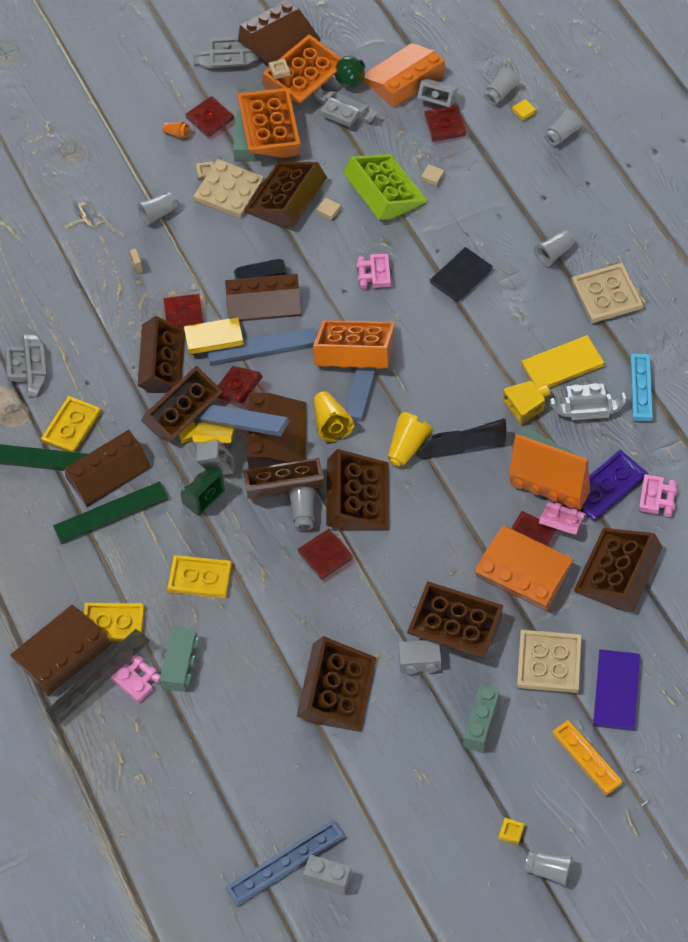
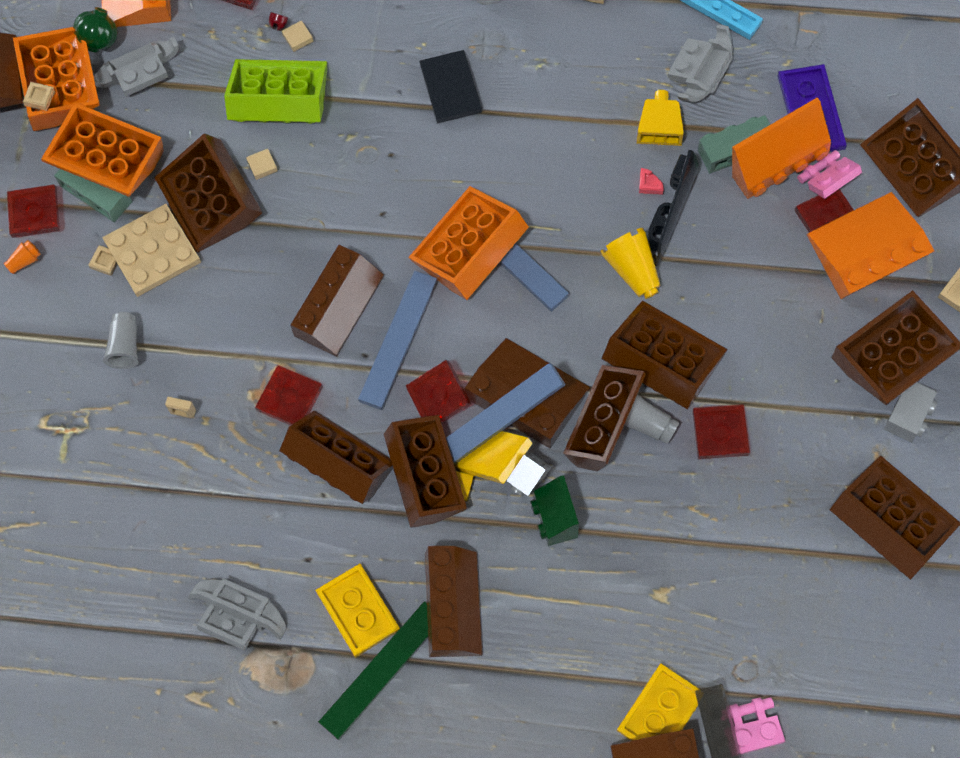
camera: 55 degrees left, 10 degrees up
dark green tile [53,481,168,544] -> none
sand green brick [160,626,200,692] -> none
yellow tile [167,555,232,599] -> none
yellow tile [184,317,244,354] -> none
black beam [234,259,288,279] -> none
yellow cone [313,391,354,442] -> none
bright pink plate [356,253,391,290] -> none
yellow tile [521,335,605,388] -> none
bright pink plate [639,474,678,517] -> none
none -> dark red hinge [269,12,288,31]
none -> coral tile [639,168,663,195]

